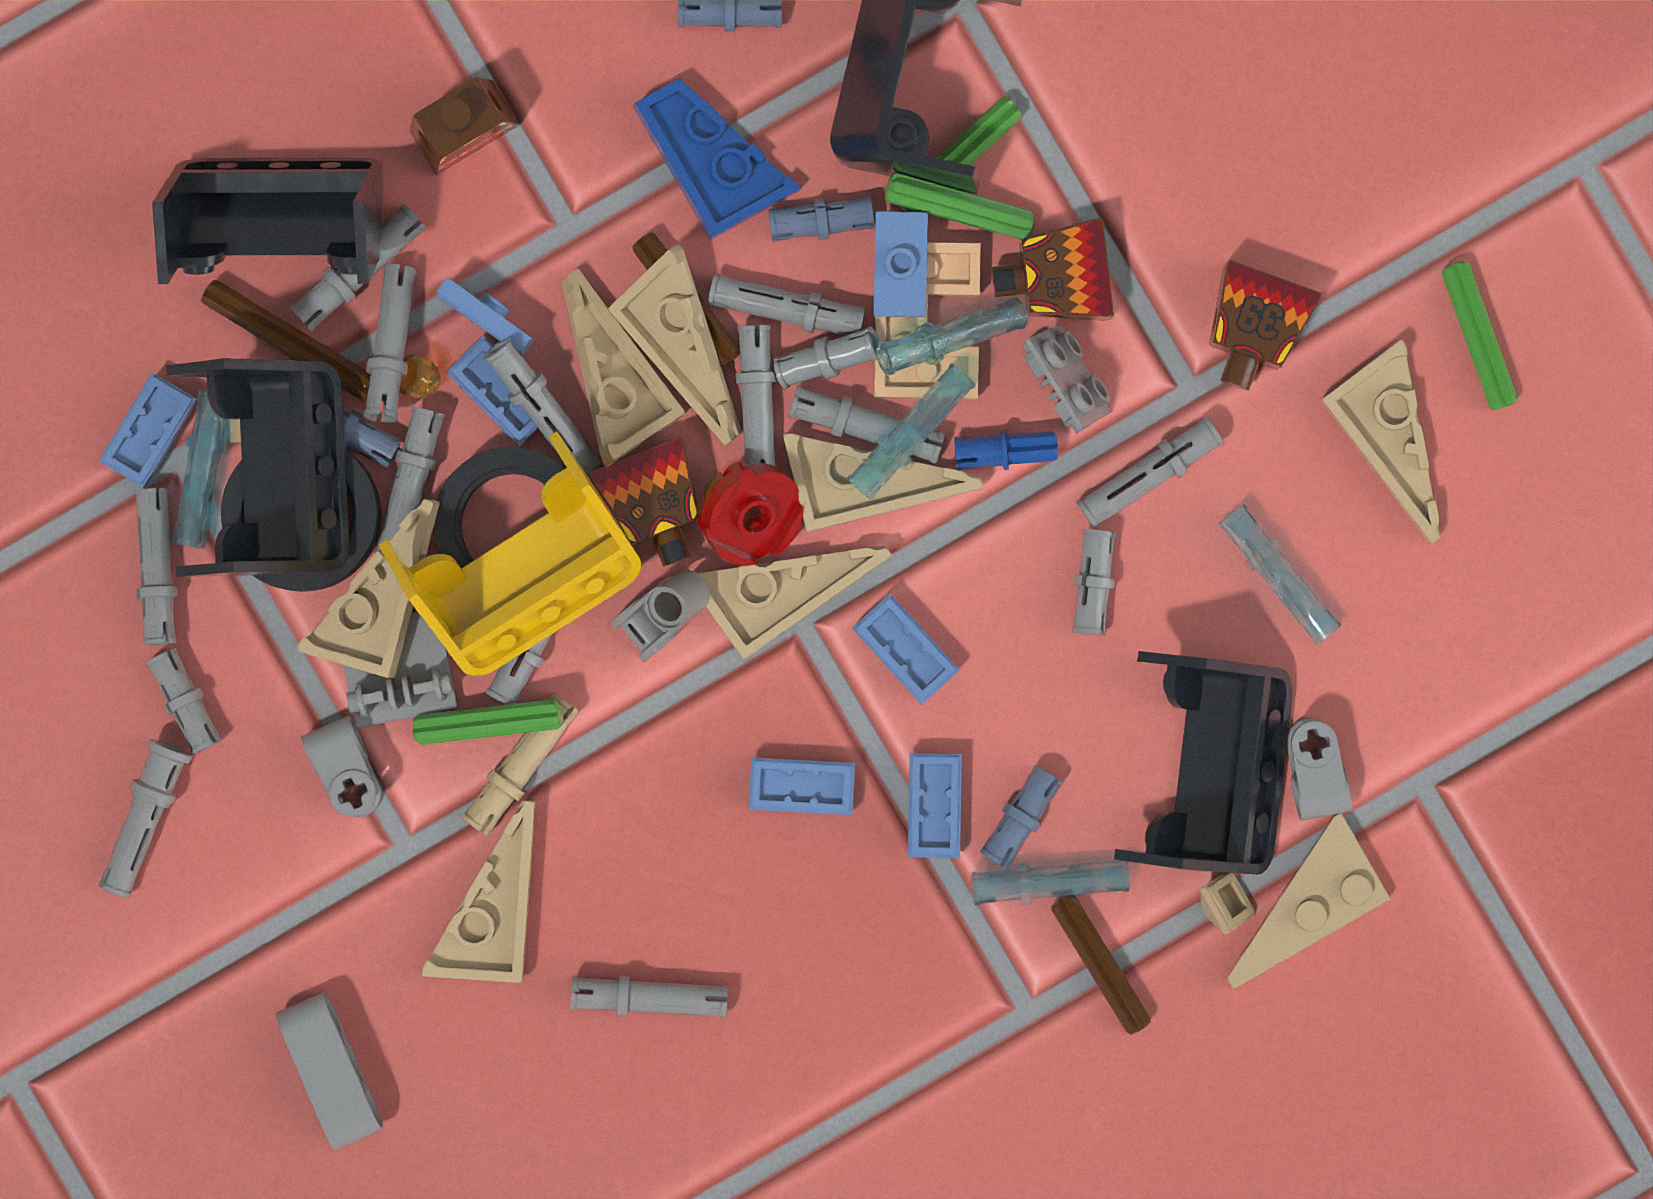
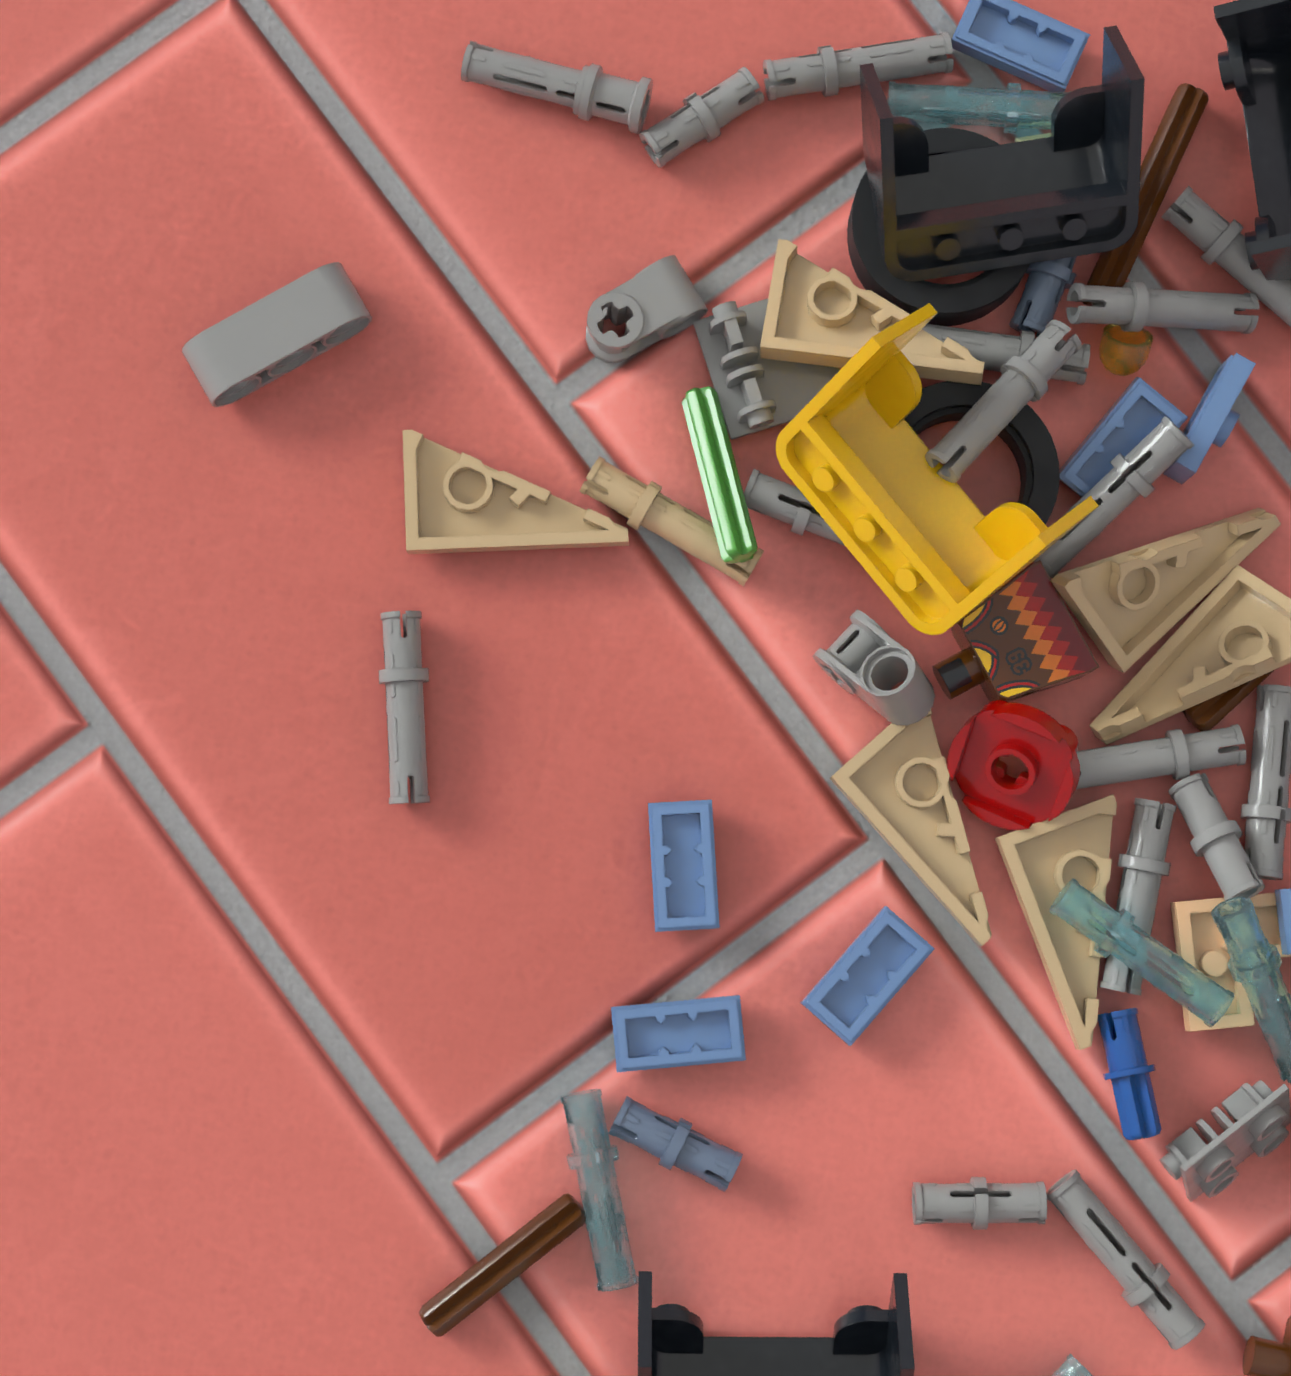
camera: 85 degrees right, 5 degrees down
none -> light grey pin [925,320,1081,483]

